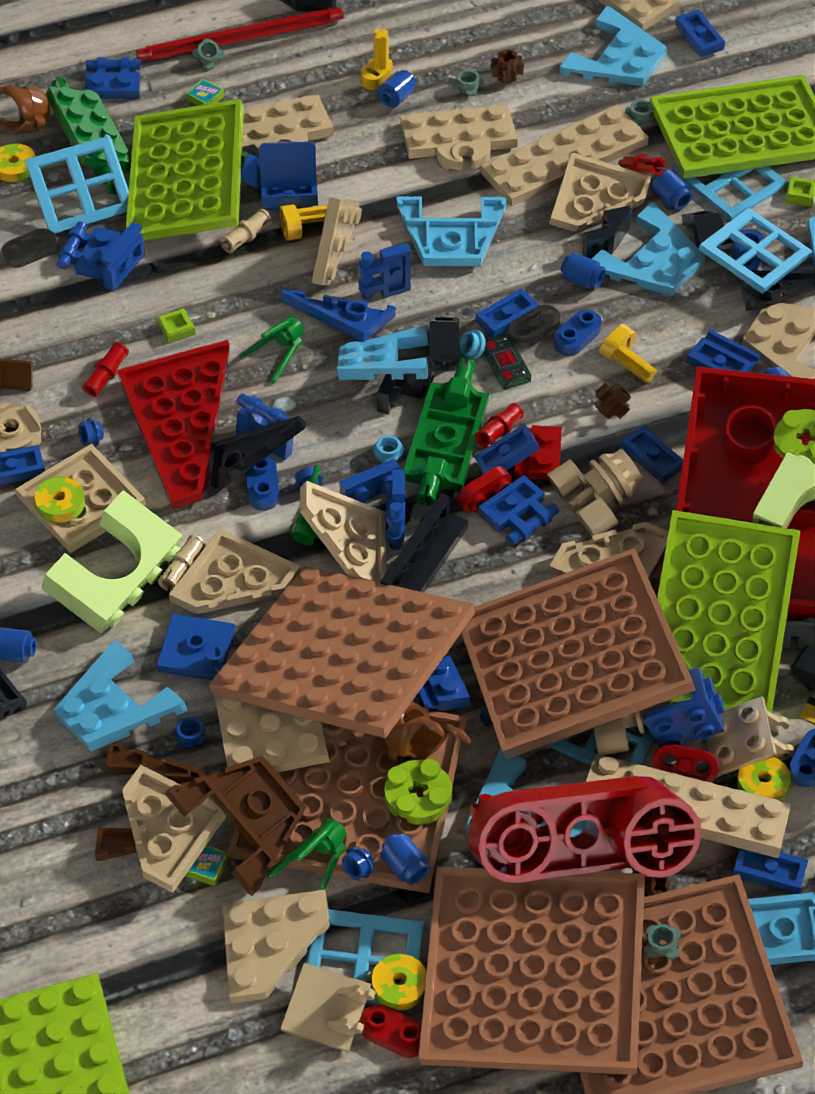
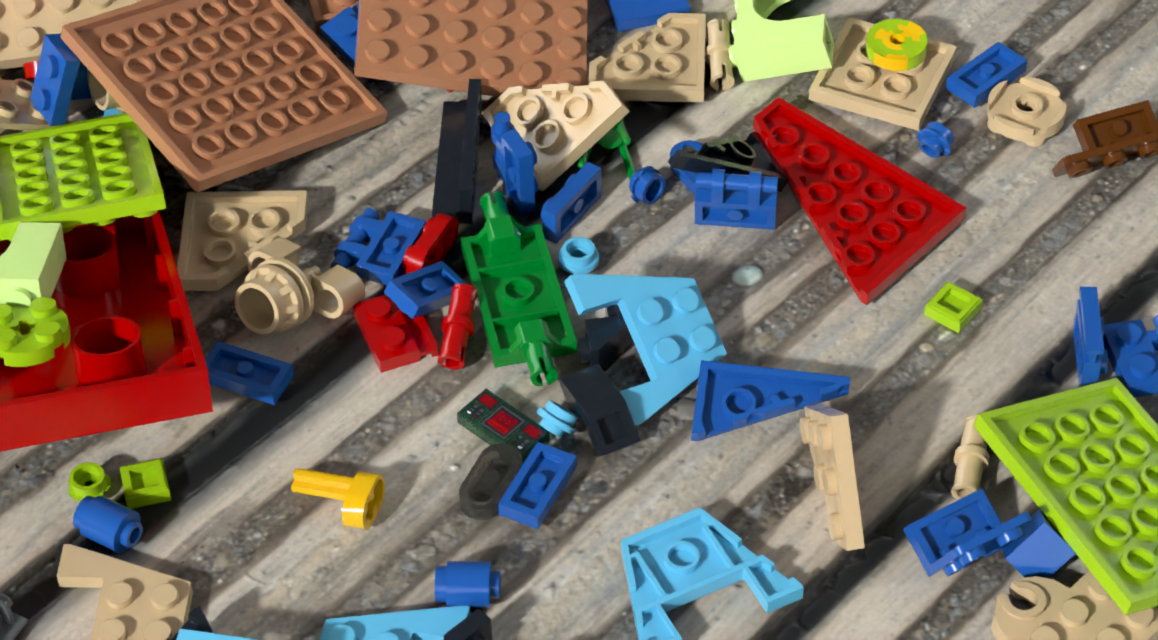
camera: 155 degrees right, 5 degrees down
red pin [82,342,129,397] -> none
green plant [239,316,304,384] -> none
yellow piece [279,204,328,241] -> none
blue plate [358,243,411,300] -> none
blue plate [554,310,602,356] -> none
reddish brown gear [594,382,631,419] -> none
blue plate [686,329,760,372] -> none

